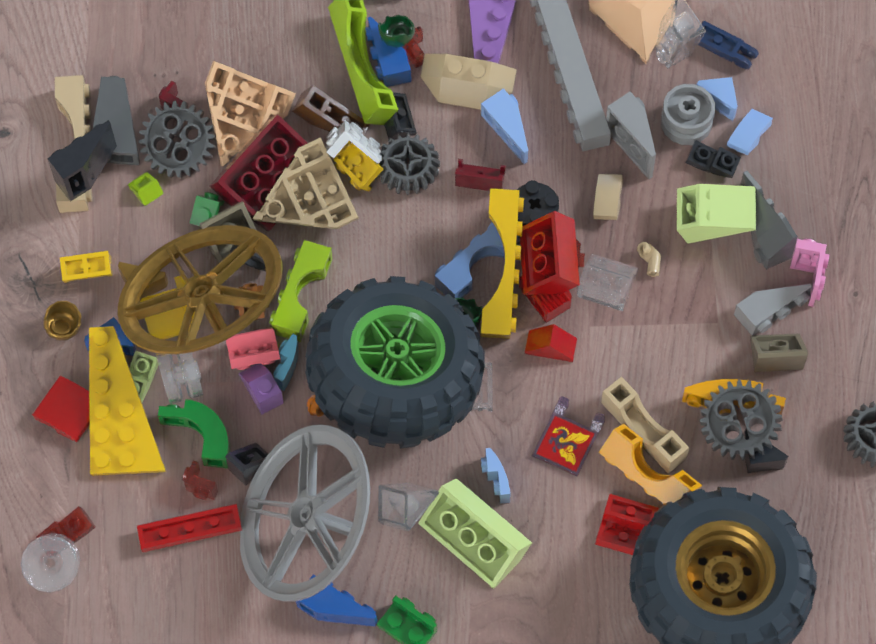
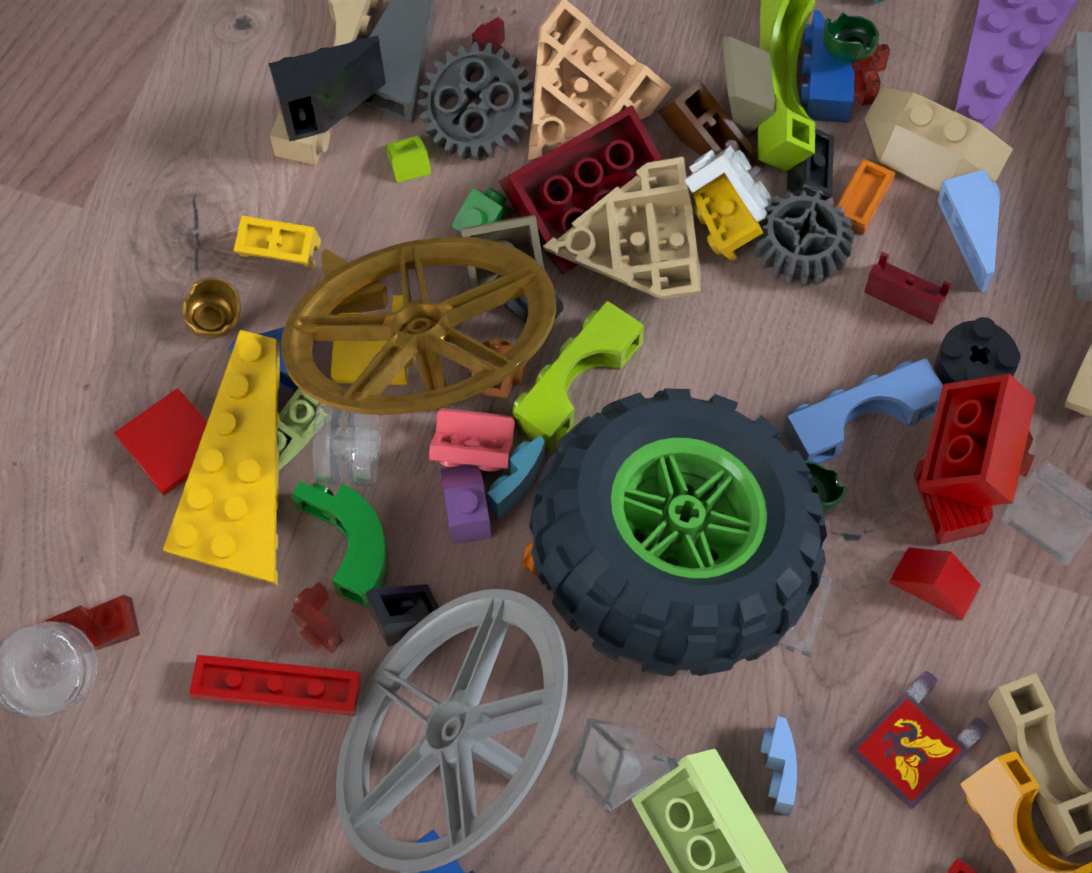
camera: 20 degrees right, 0 degrees up
yellow arch [481,189,524,339] -> none
none -> dark tan slope [722,36,776,137]
none -> orange tile [835,158,896,235]

